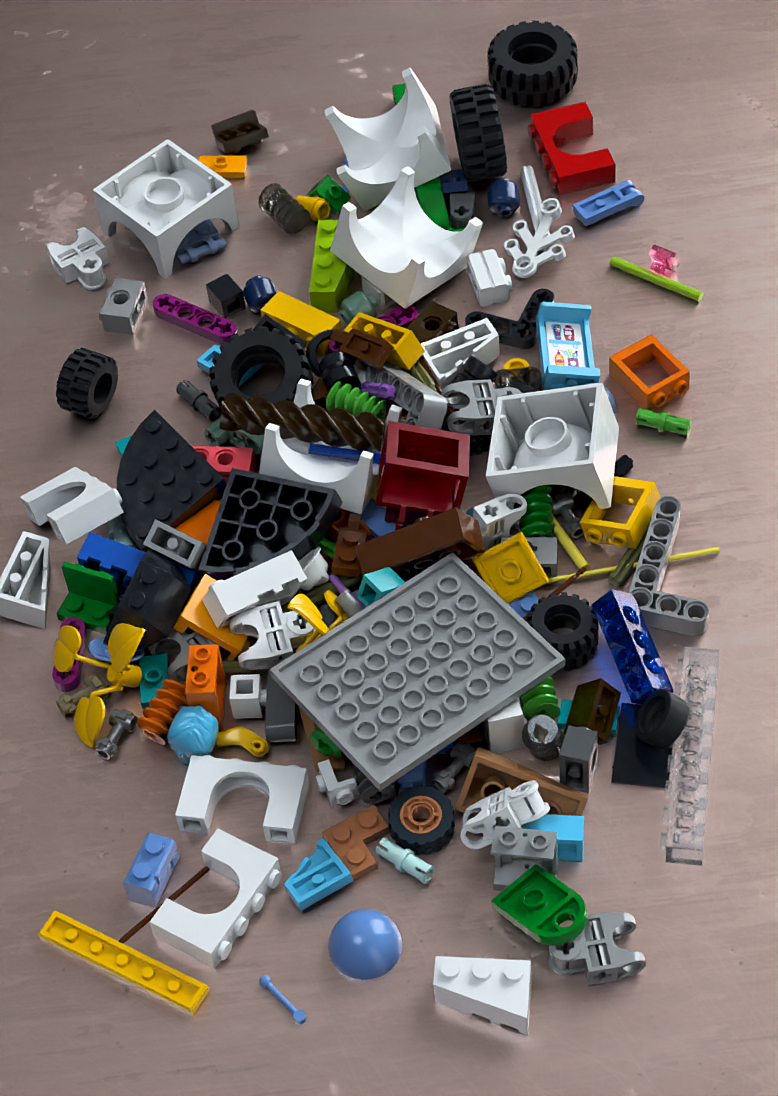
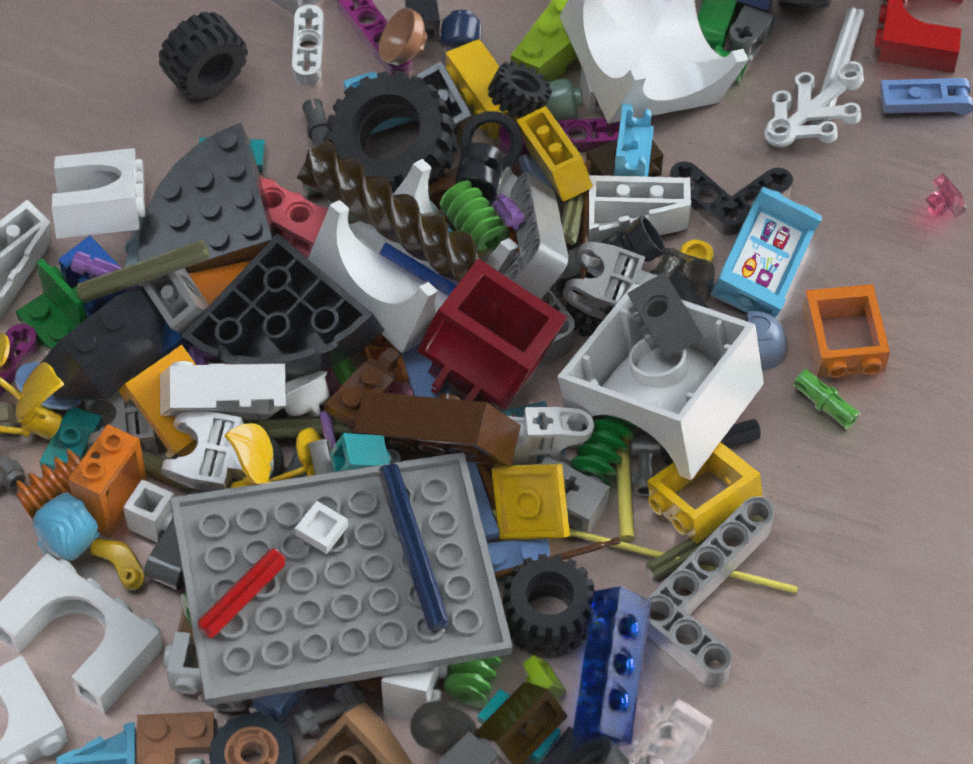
camera: 20 degrees right, 5 degrees up
reddish brown hinge [330,328,394,369] -> none
white brick [466,249,512,307] -> none
dark blue head [487,178,520,217] -> none
lime bar [610,256,703,302] -> none
none -> medium lavender axle [71,252,137,291]
none -> olive axle [76,240,210,303]
none -> red axle [197,548,286,638]
none -> white beam [292,5,324,85]
none -> white plate [295,501,348,554]
none -> nougat piece [379,8,427,66]
none -> dark blue axle [379,463,448,631]
none -> black tyre [488,61,552,119]
none -> lime plate [522,655,567,700]
none -> medium azure hinge [614,104,654,177]
none -> dark grey brick [627,272,703,360]

